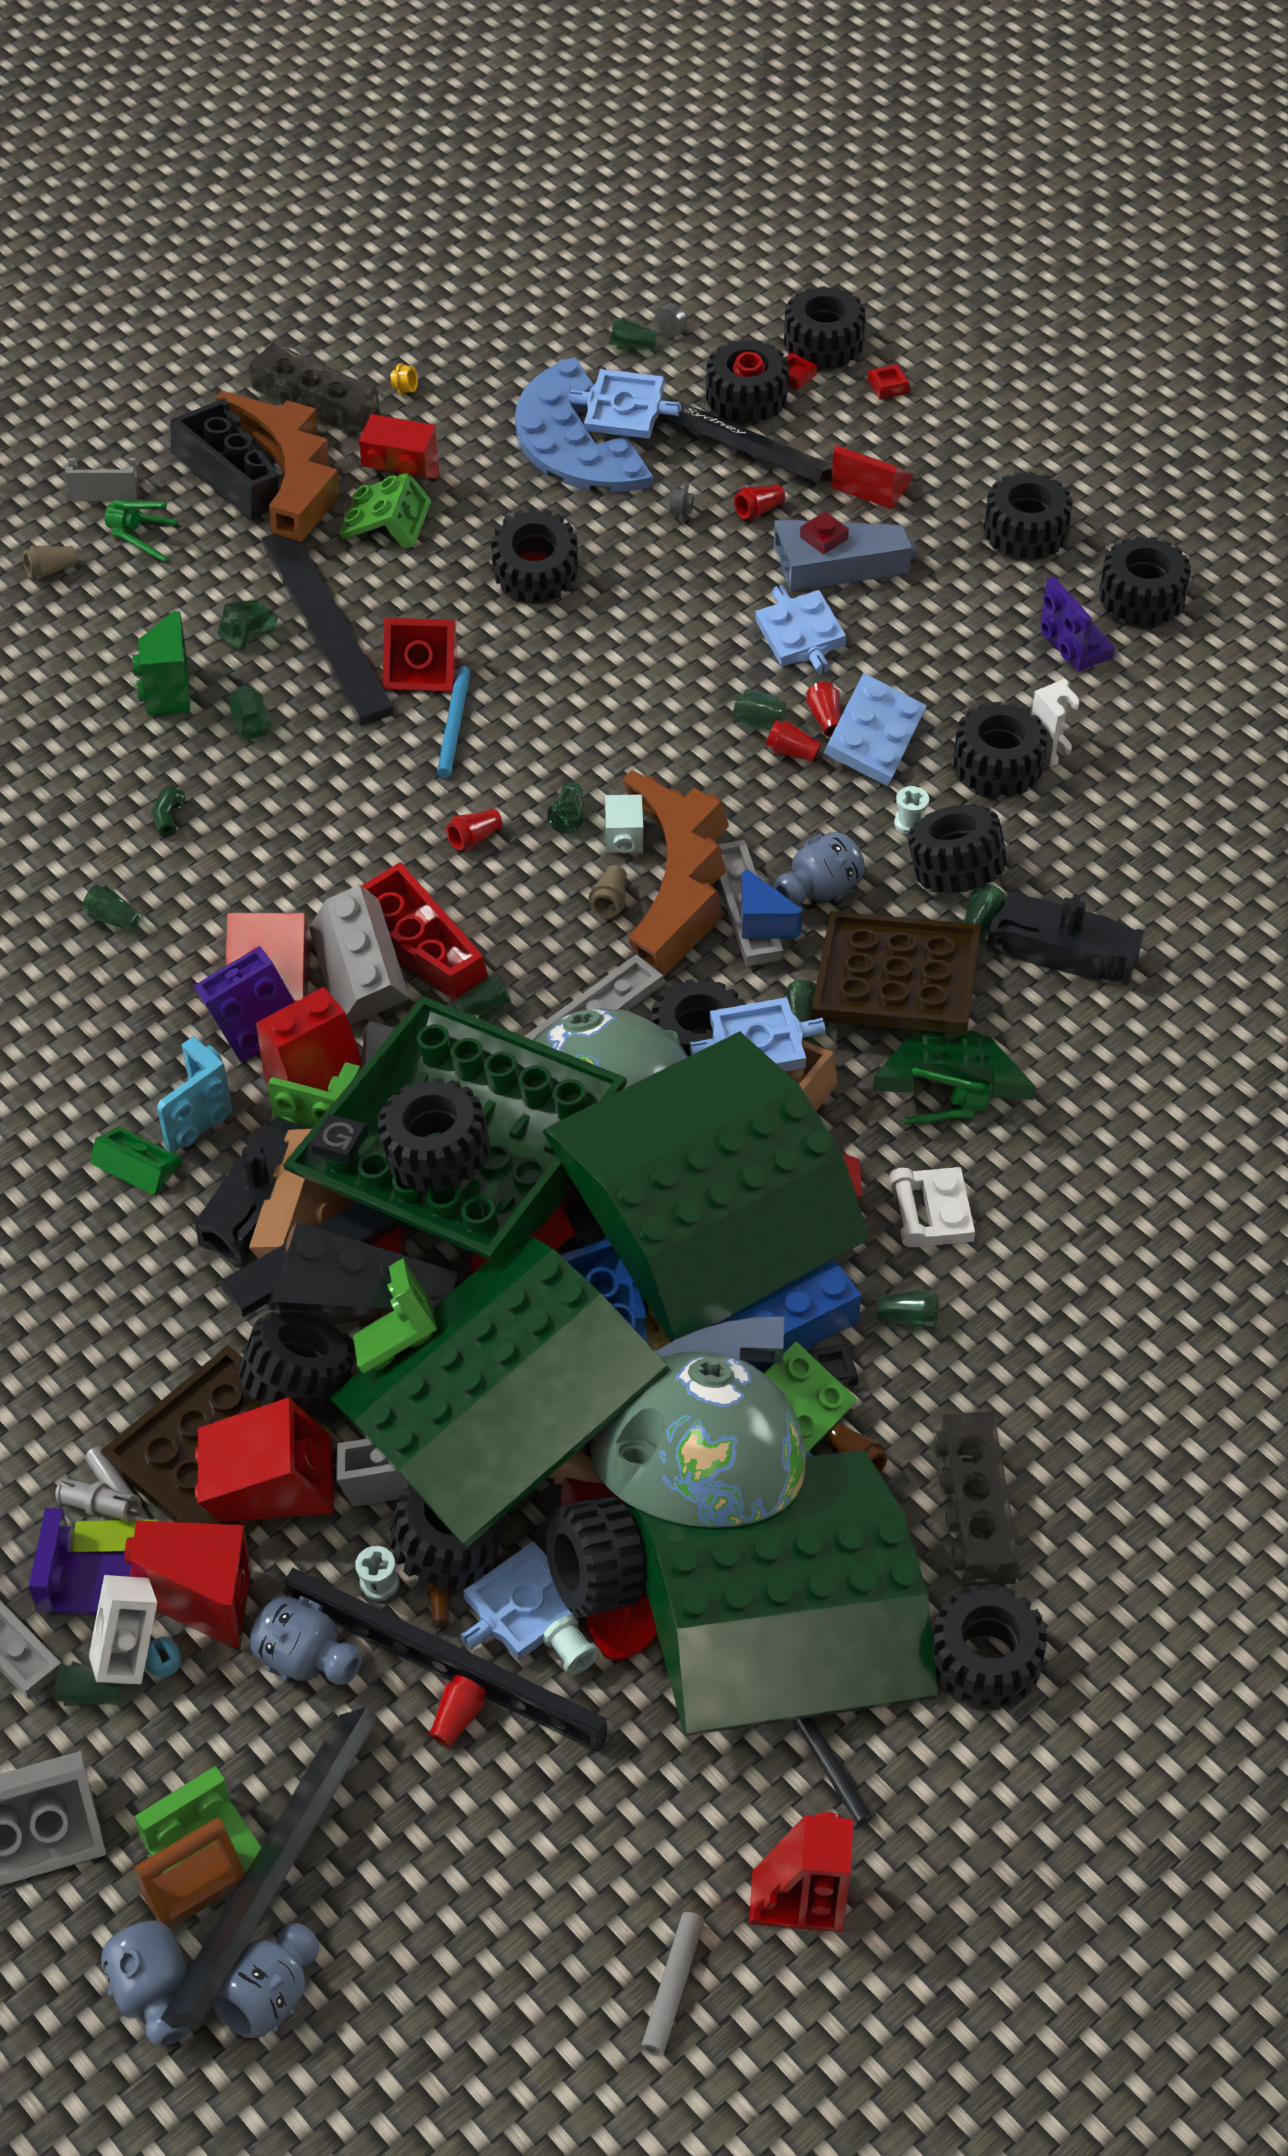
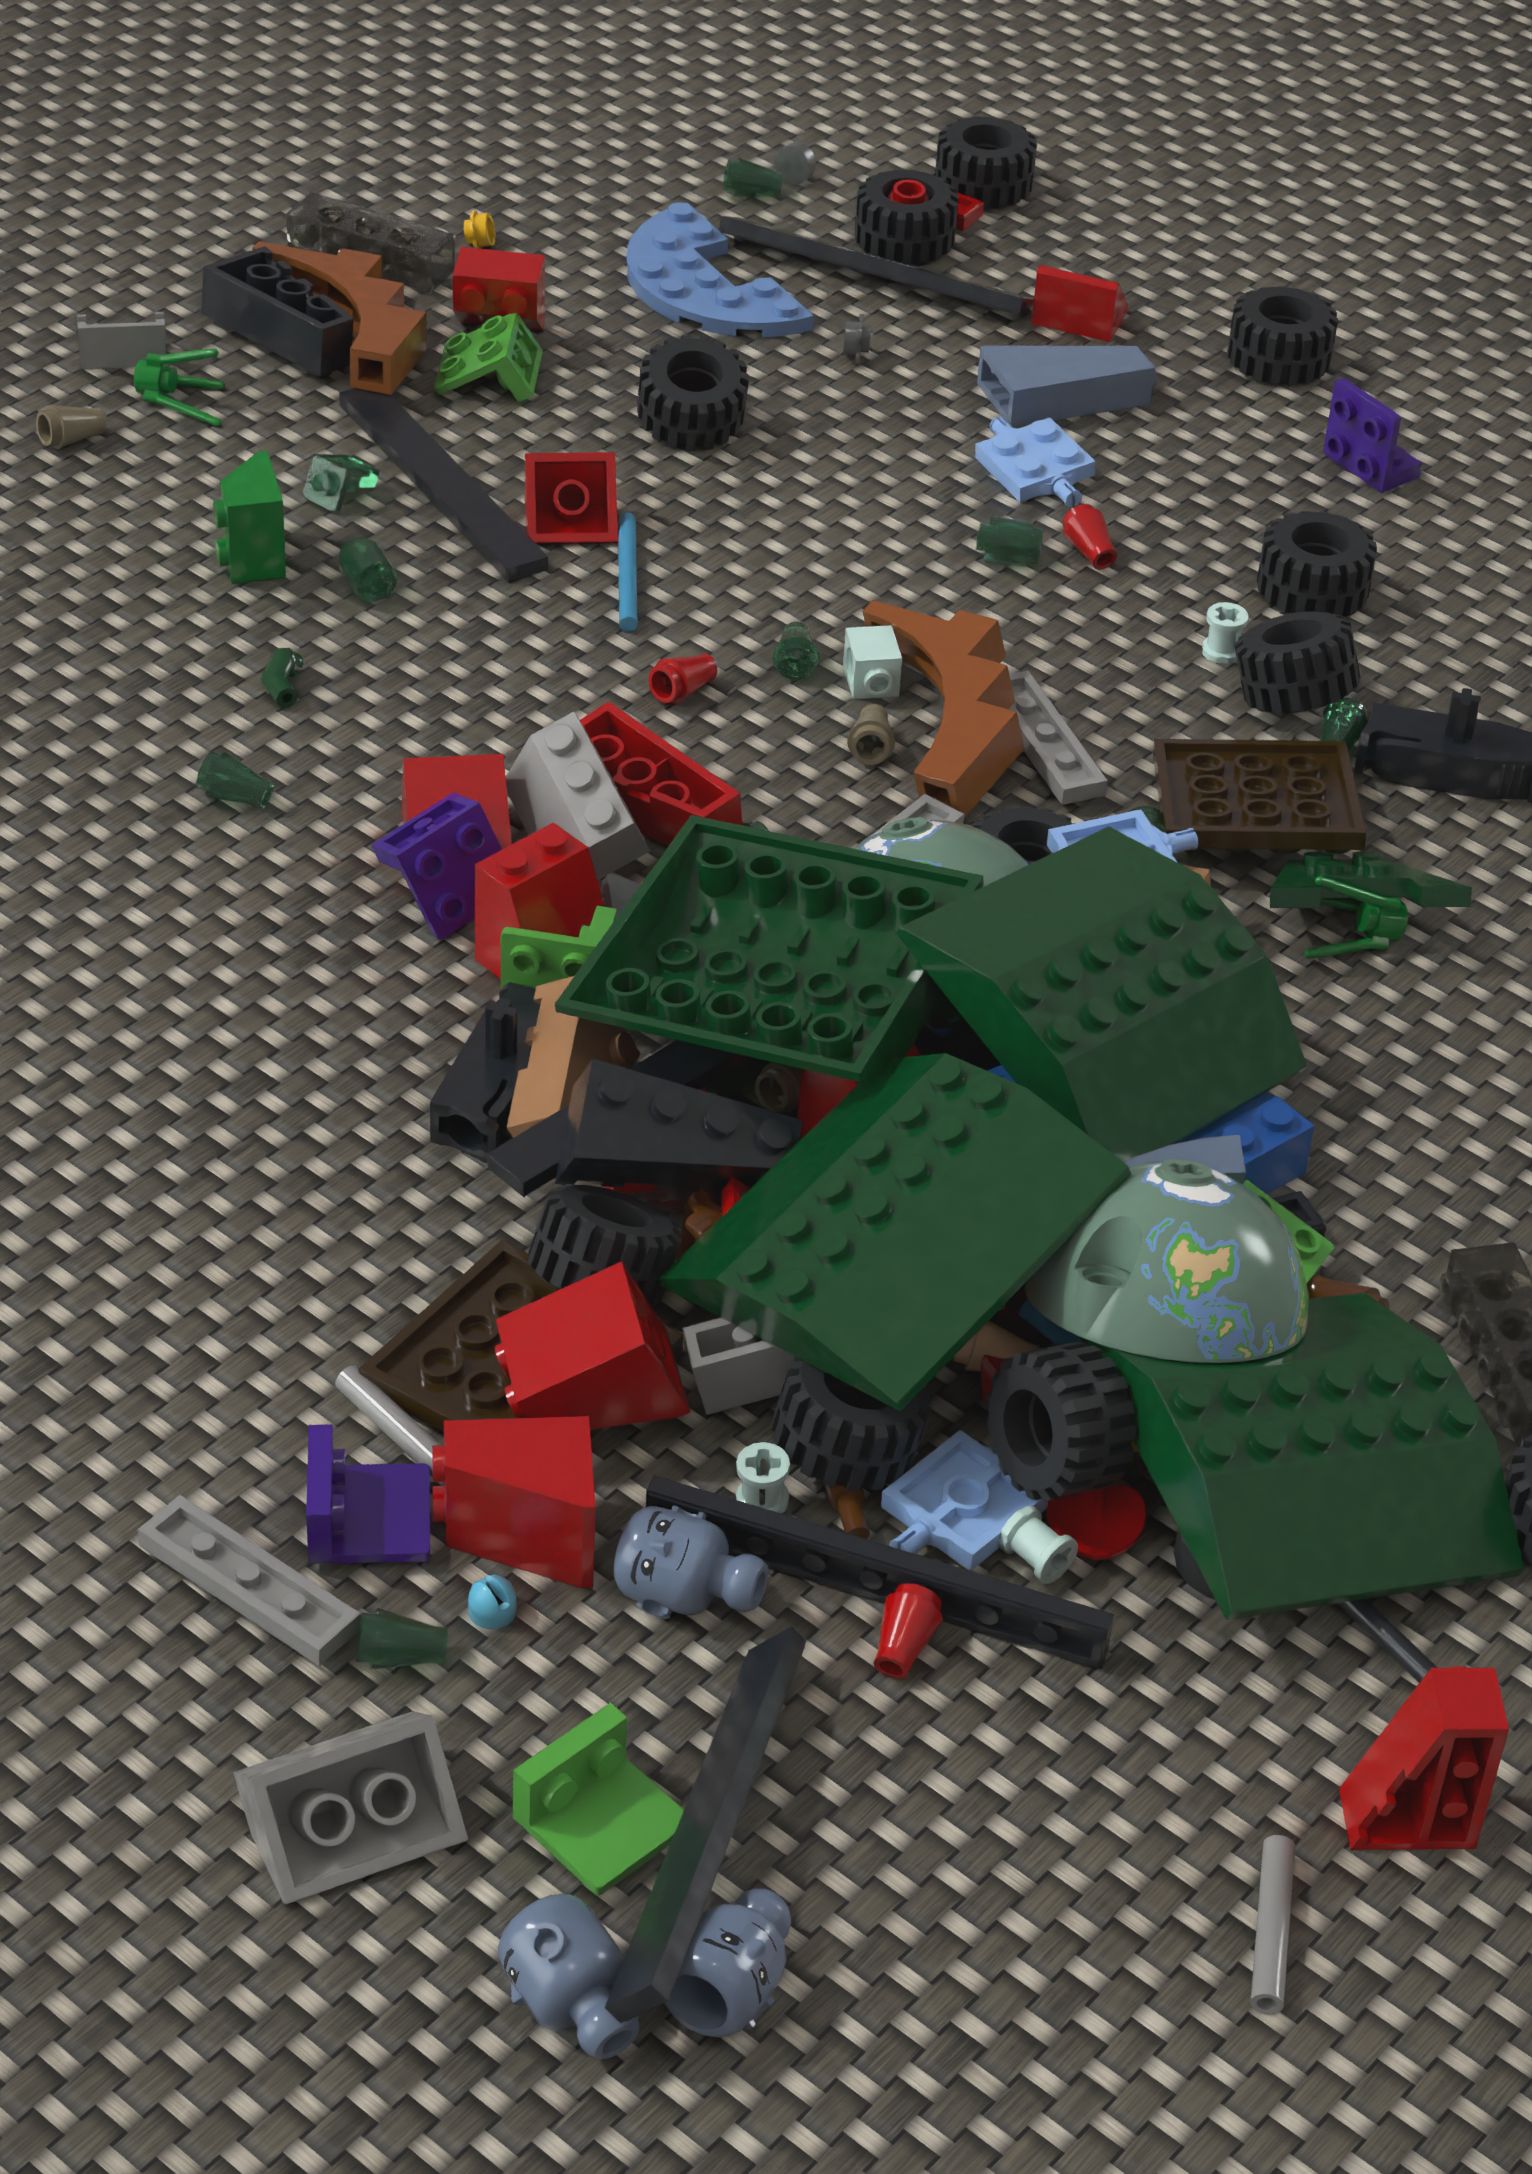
camera: 10 degrees left, 10 degrees down
light grey pin [55,1477,142,1523] -> none
lime sticker [72,1519,158,1552] -> none
white brick [89,1575,157,1684] -> none
green slope [90,1127,183,1195] -> none
dark orange tile [134,1817,246,1929] -> none
medium azure bracket [157,1036,233,1153] -> none
black tile [311,1114,368,1164] -> none
bright green bracket [353,1258,437,1373] -> none
black tyre [378,1078,490,1192] -> none
light blue plate [569,369,681,439] -> none
red cone [734,484,785,520] -> none
blue slope [741,869,803,939] -> none
red cone [765,720,822,763] -> none
sand blue piece [774,832,865,906] -> none
dark red plate [800,511,849,555] -> none
light blue plate [823,673,927,786] -> none
red tile [867,364,910,400] -> none
clear green cone [877,1289,939,1330] -> none
white plate [889,1167,975,1247] -> none
white hinge [1032,679,1079,767] -> none
black tyre [1099,536,1191,627] -> none

